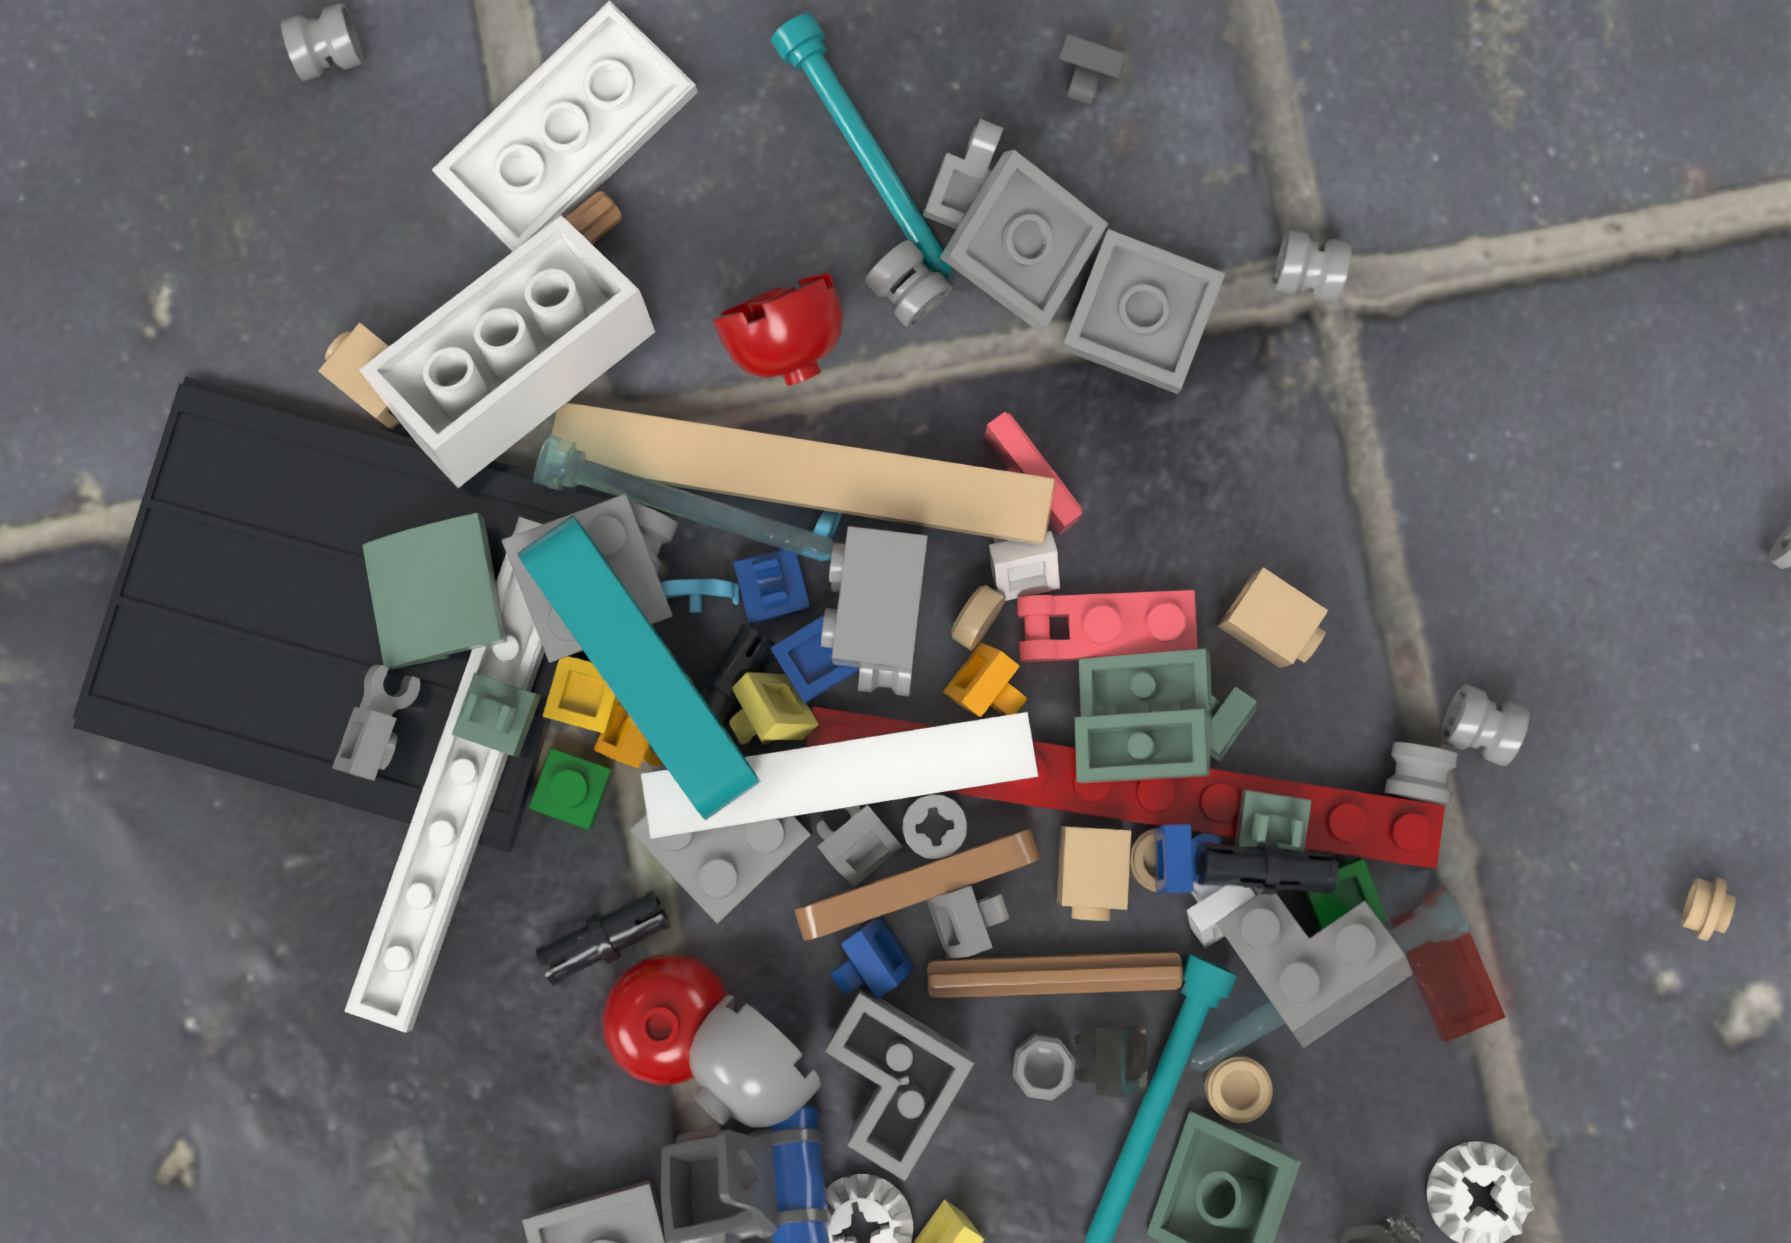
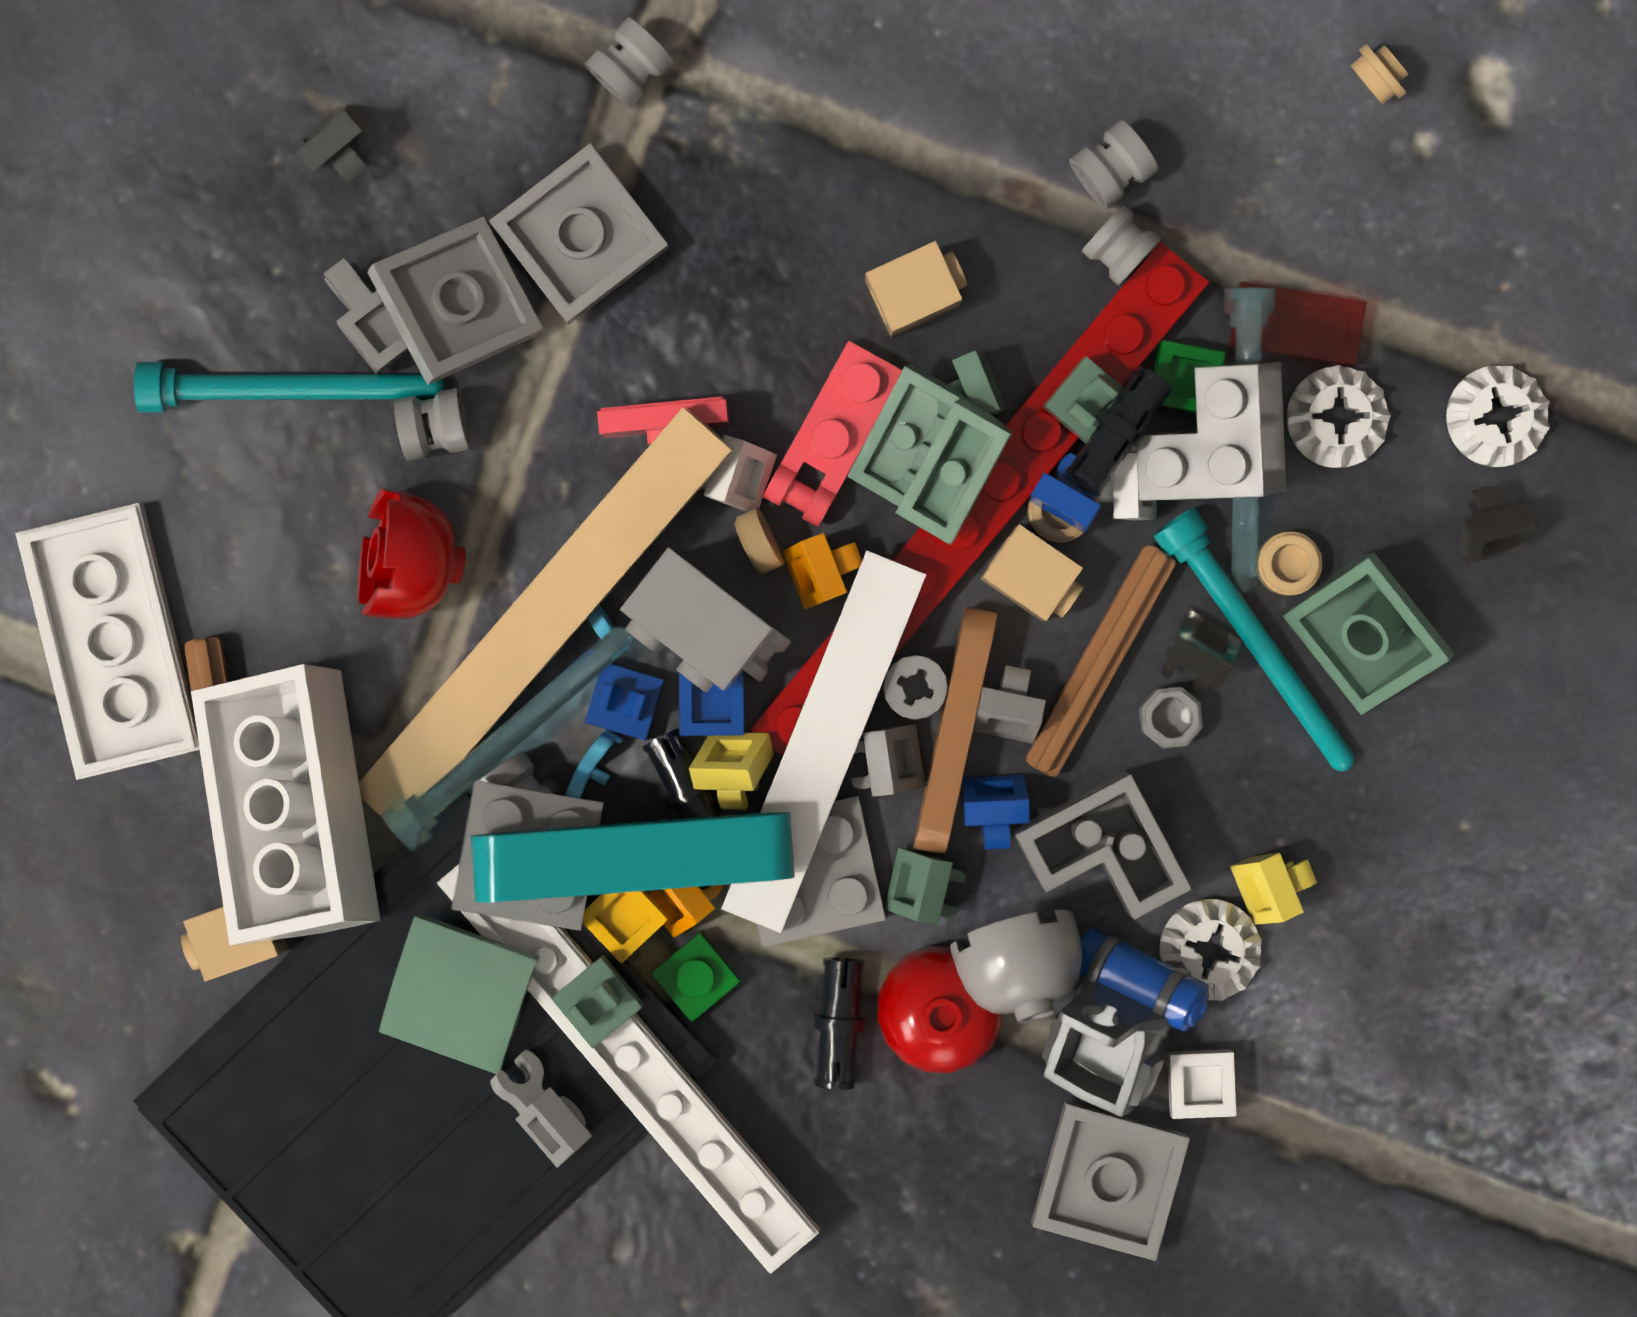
camera: 60 degrees left, 5 degrees up
none -> sand green tile [884,847,966,925]
none -> white gear [1287,365,1391,468]

